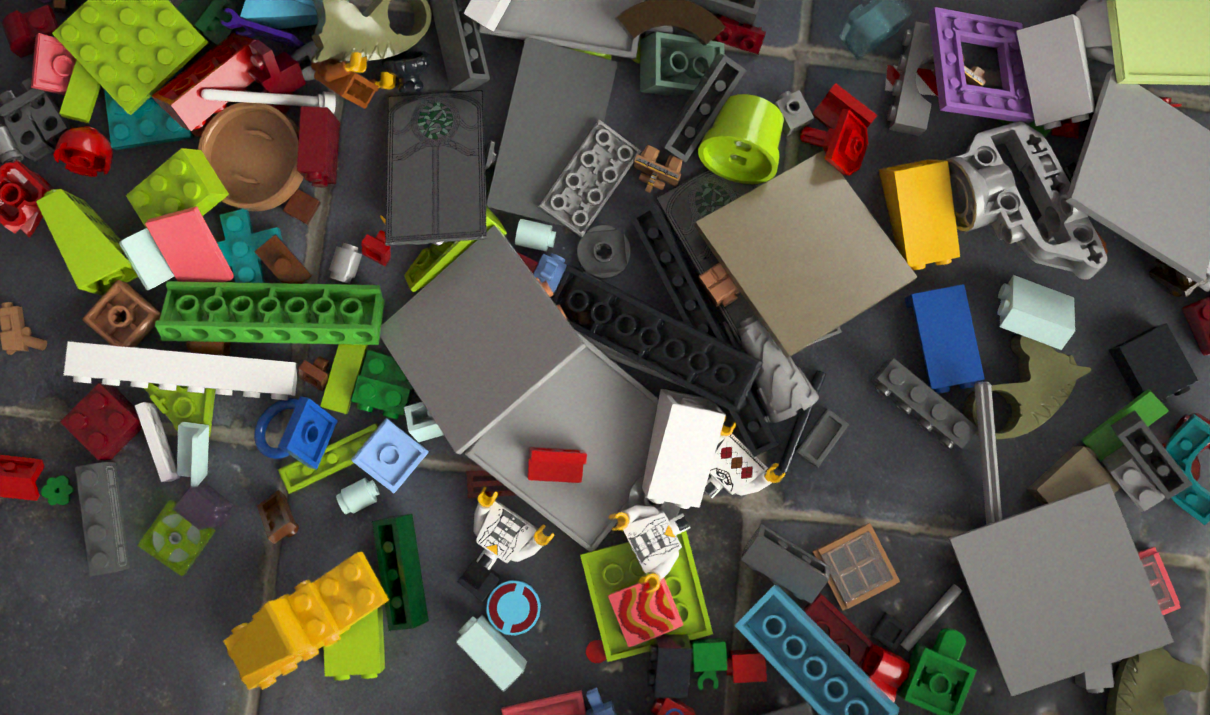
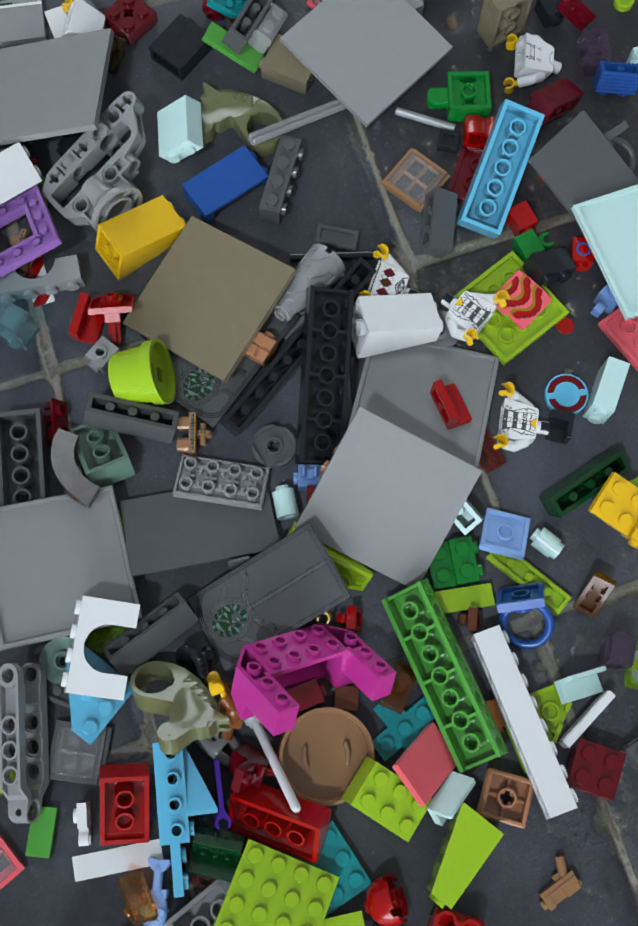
camera: 115 degrees left, 10 degrees down
light grey brick [329,243,362,284] -> none
none -> dark pink wedge [231,623,396,736]

